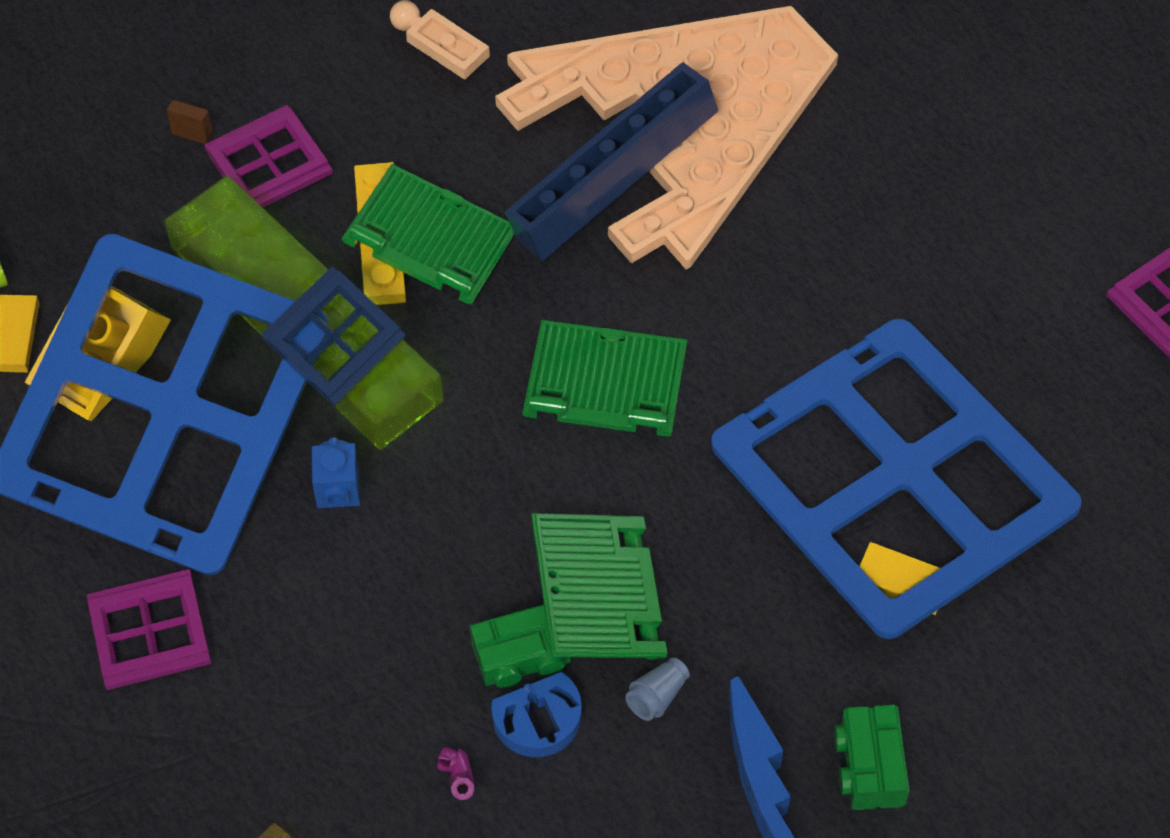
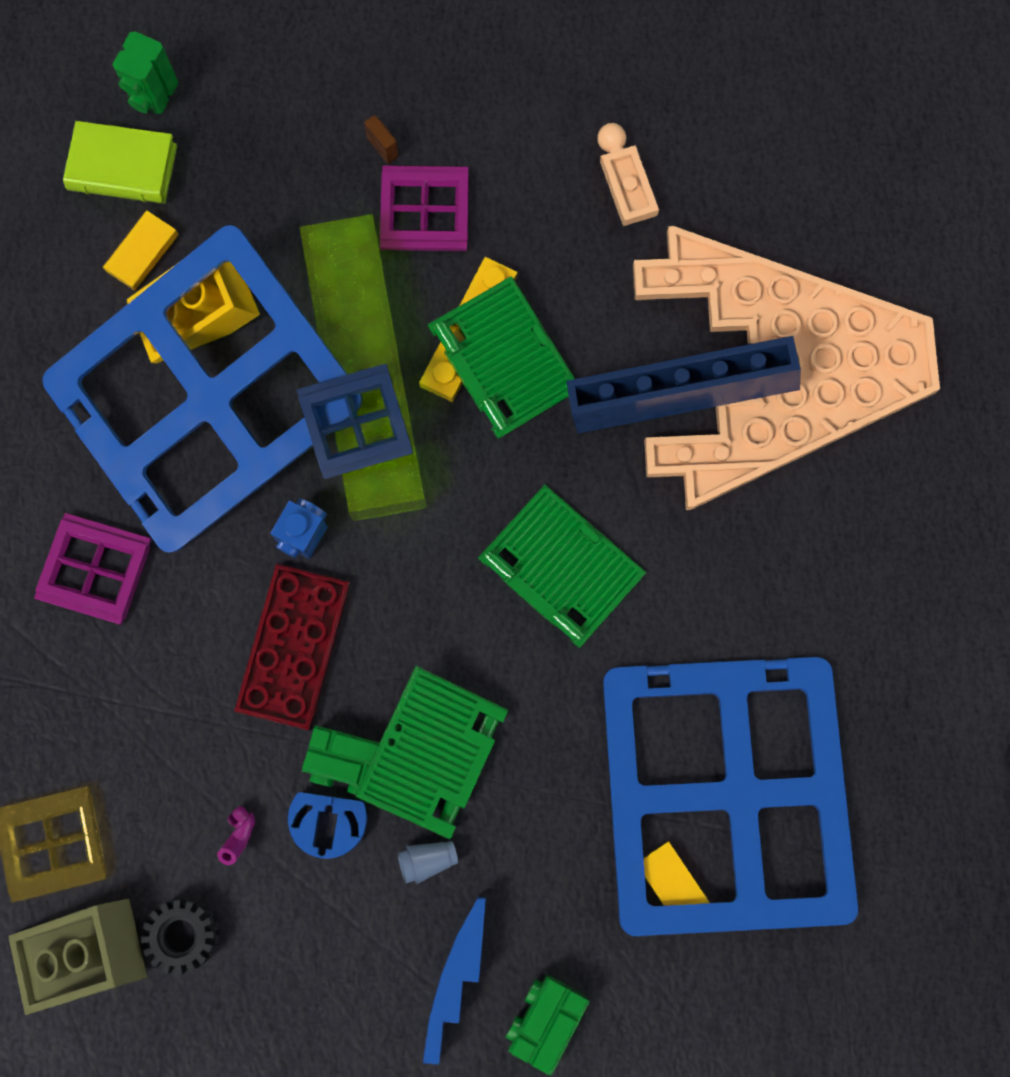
camera: 30 degrees right, 20 degrees up
none -> dark red tile [234,564,350,731]

